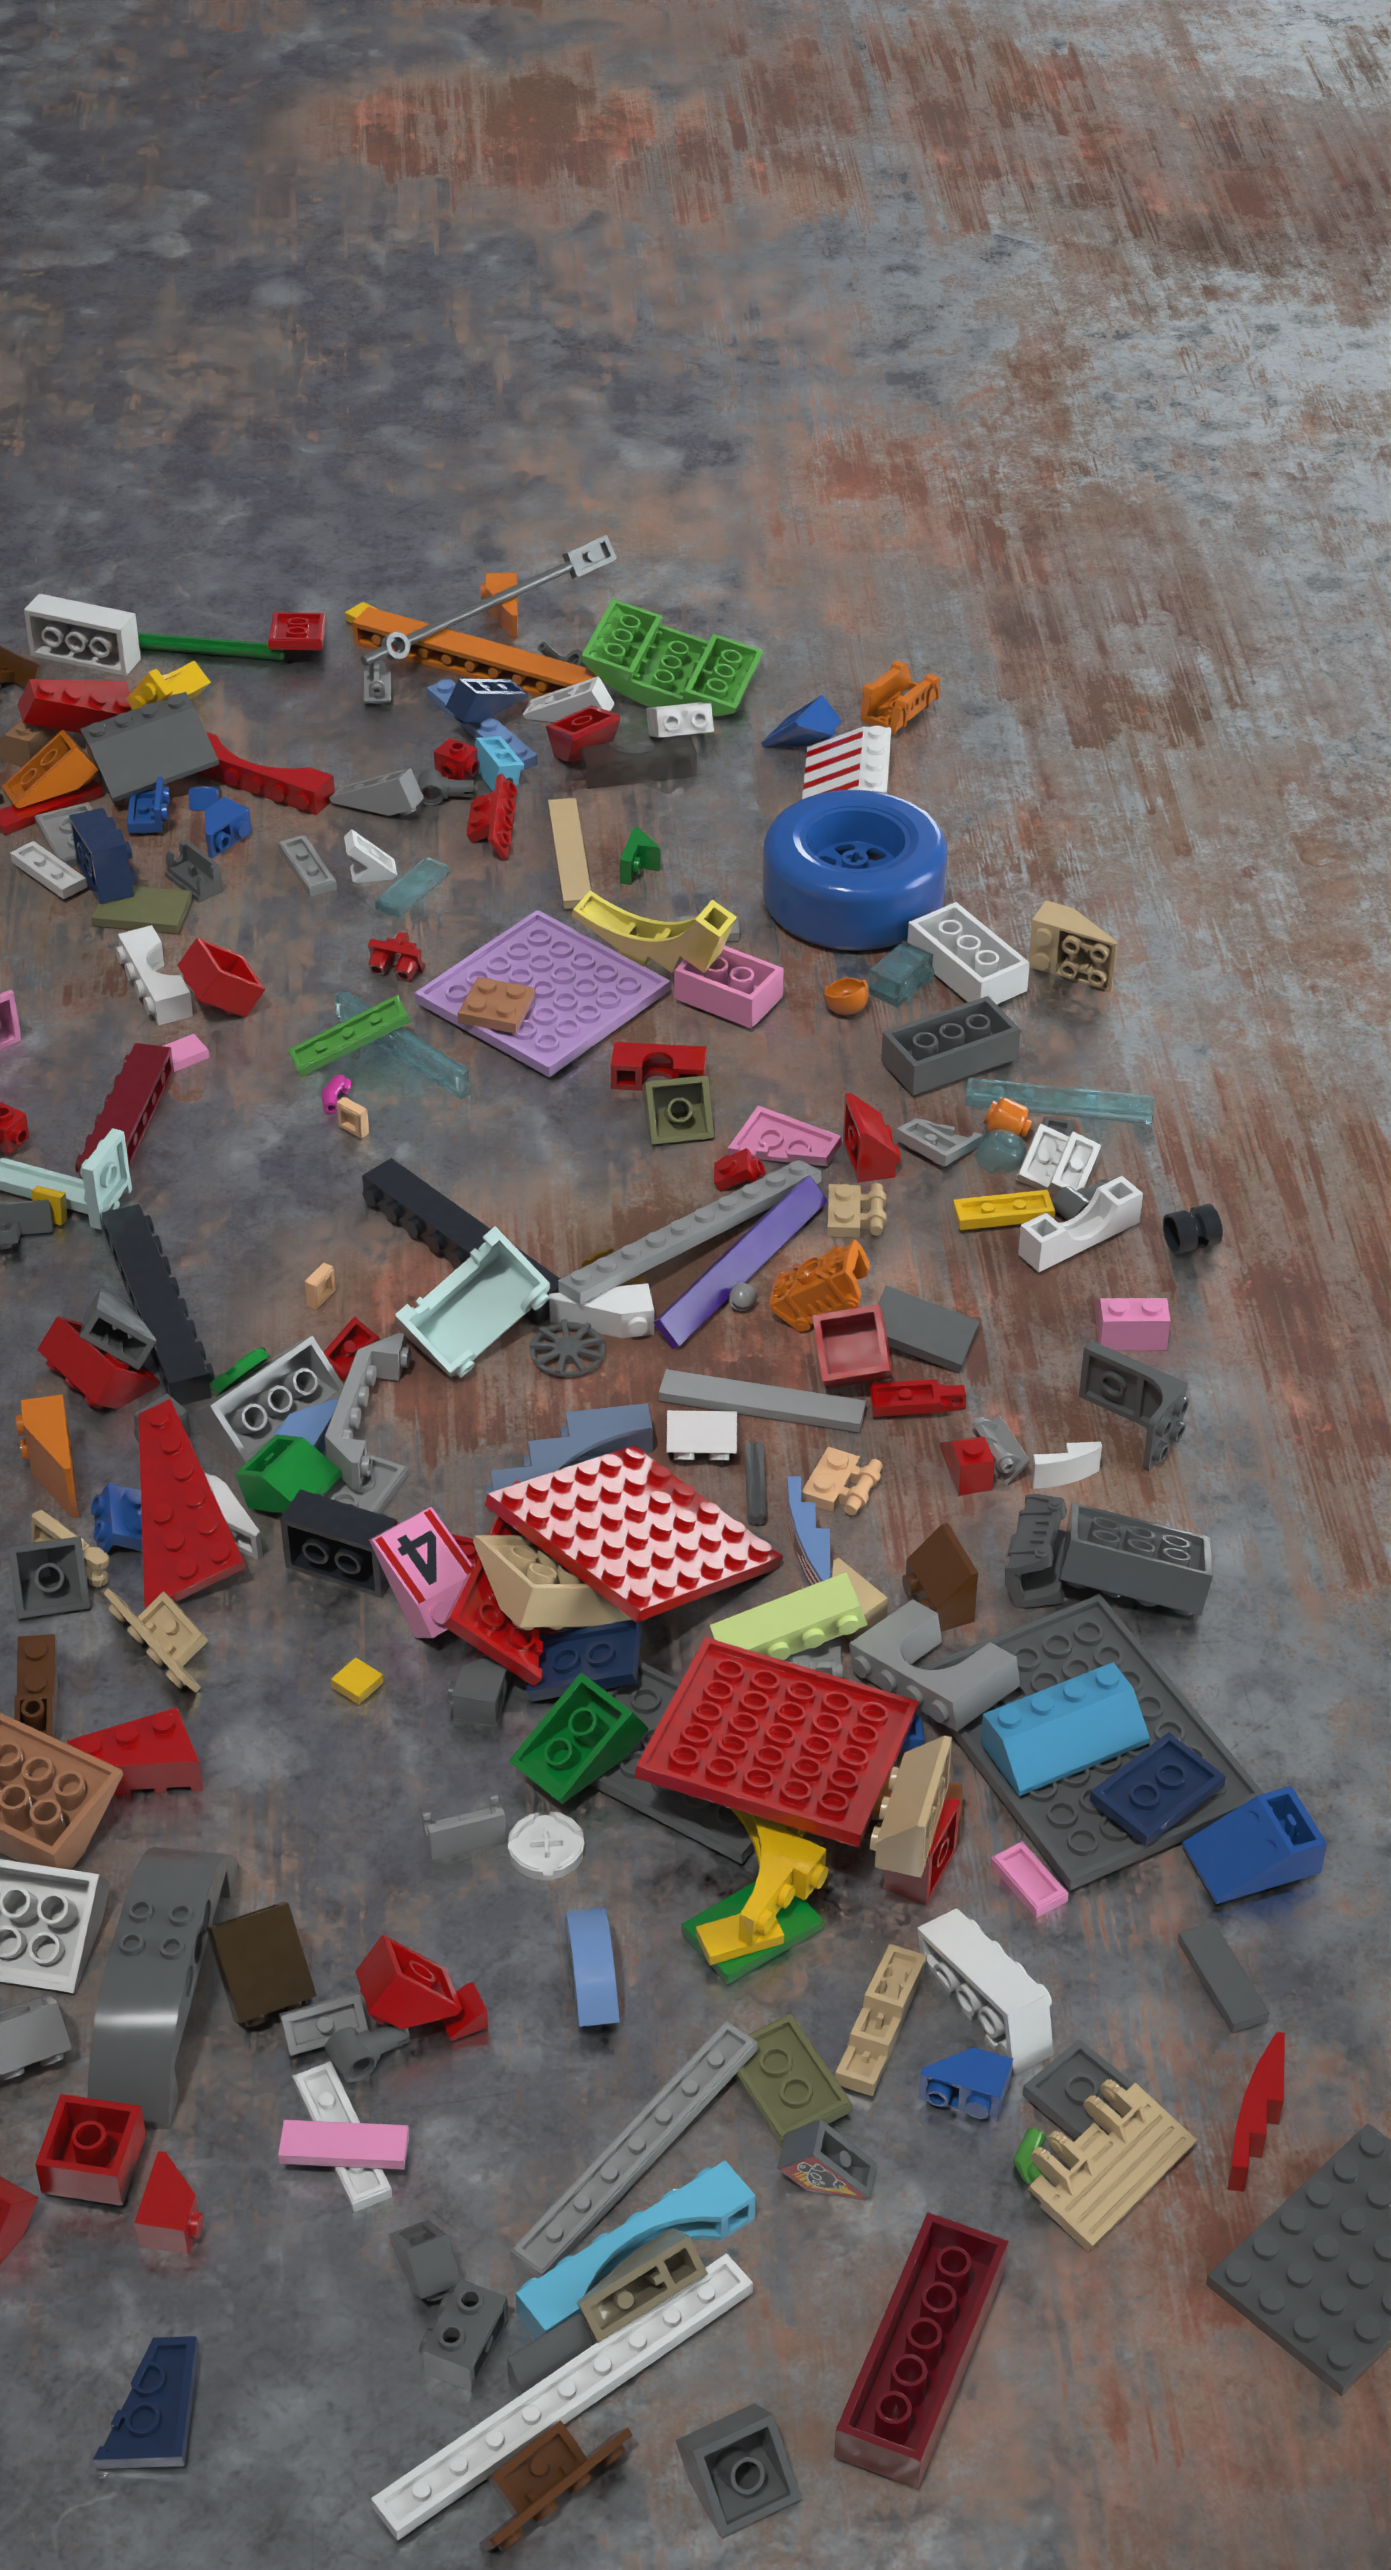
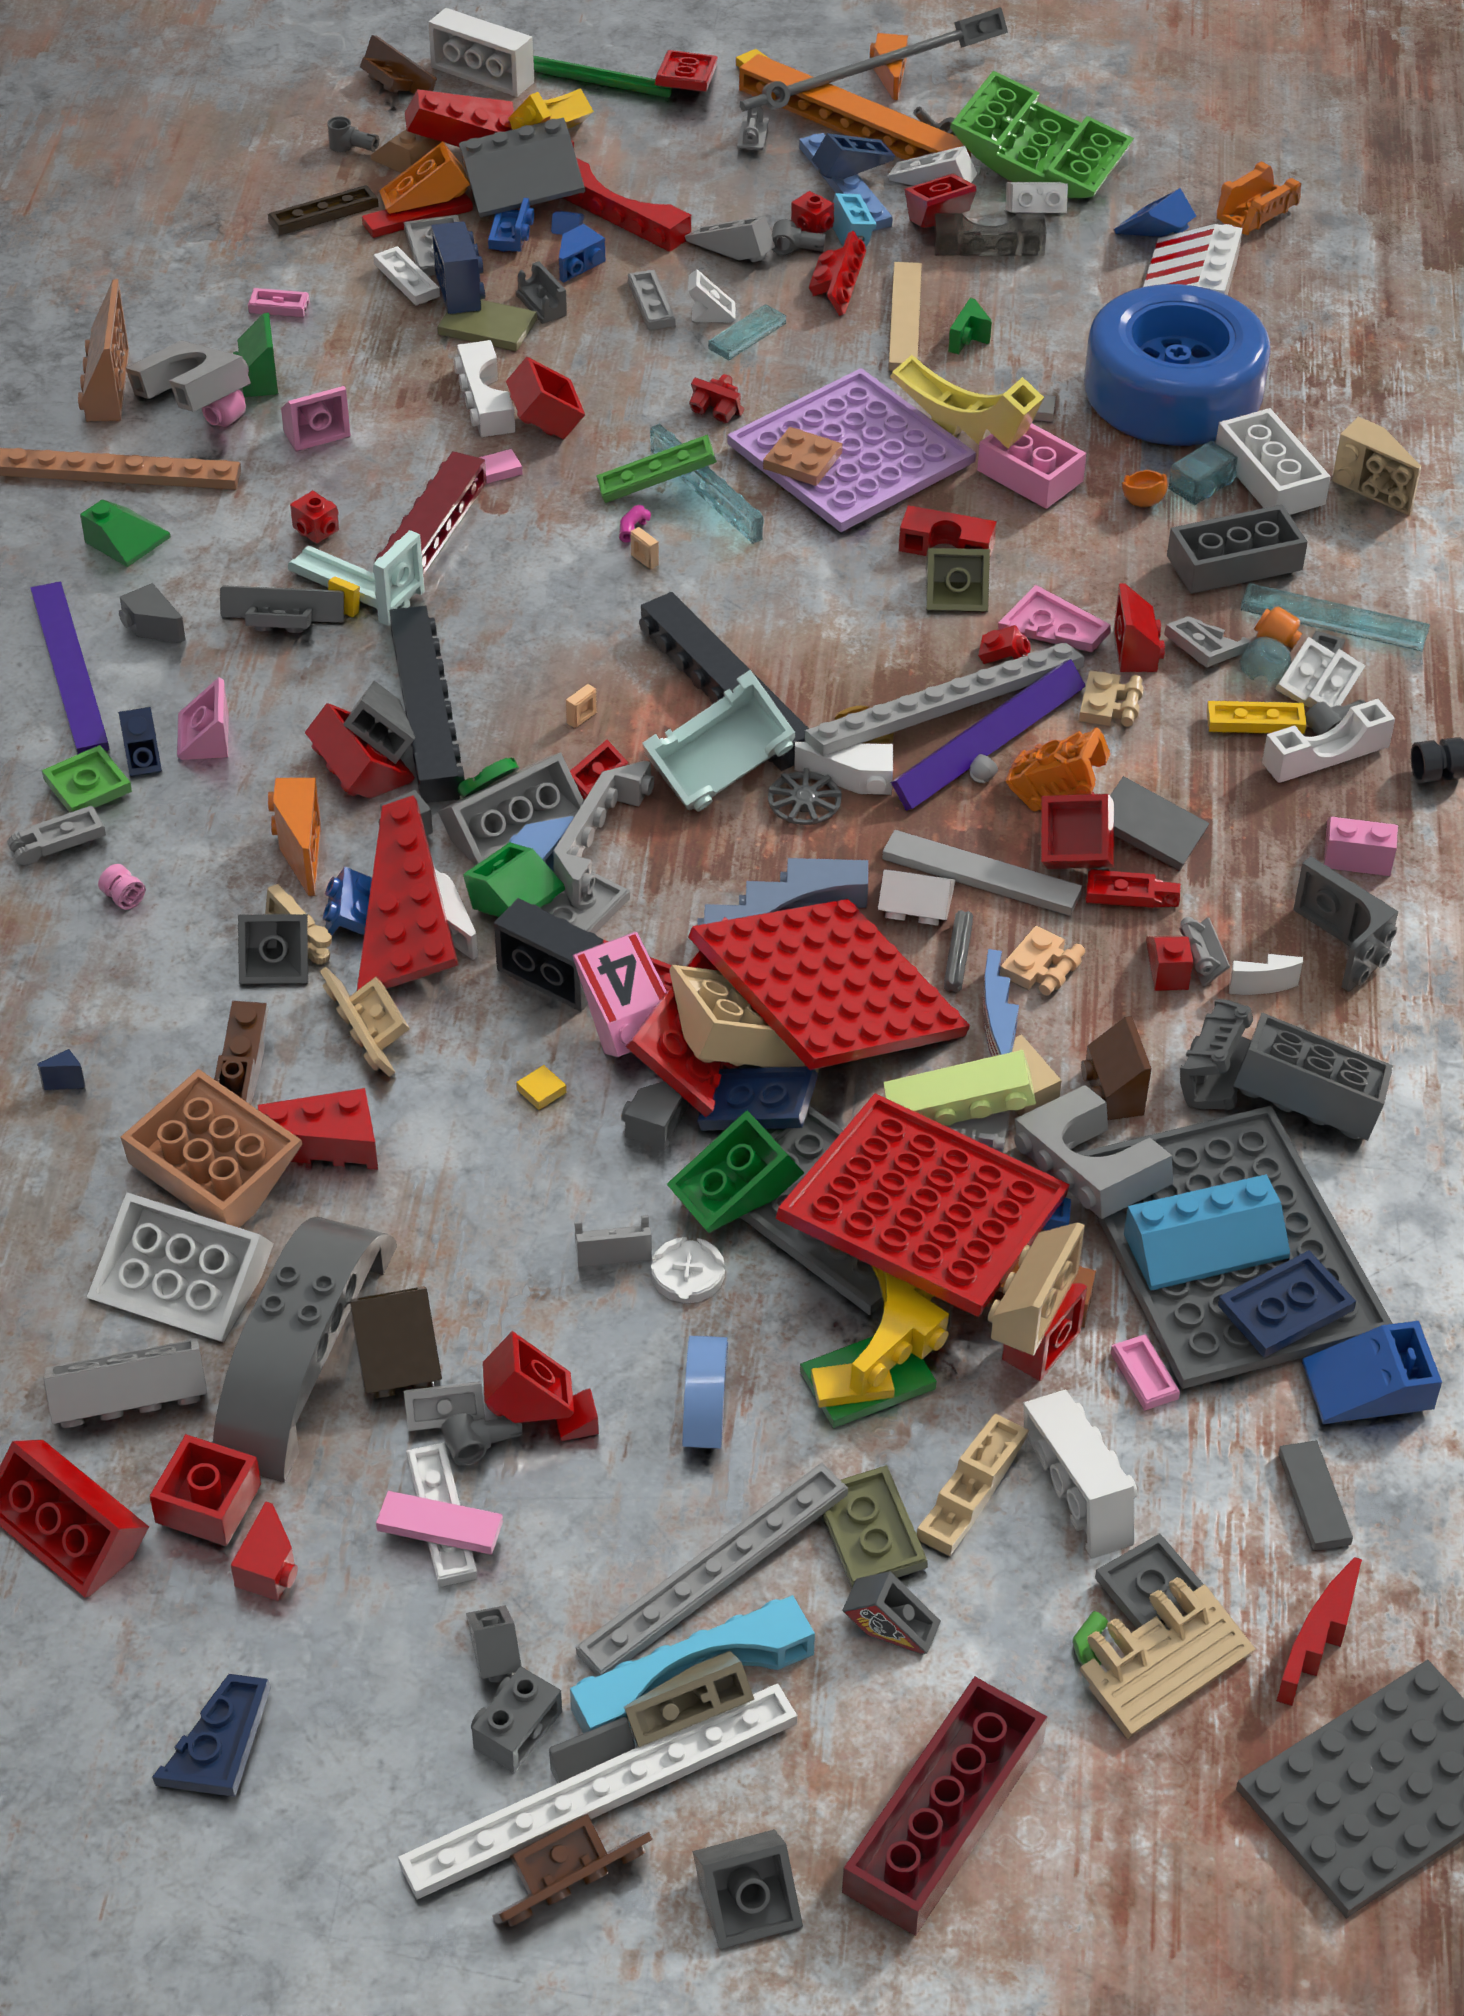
camera: 10 degrees right, 5 degrees up
blue slope [918,2047,1013,2121] -> none

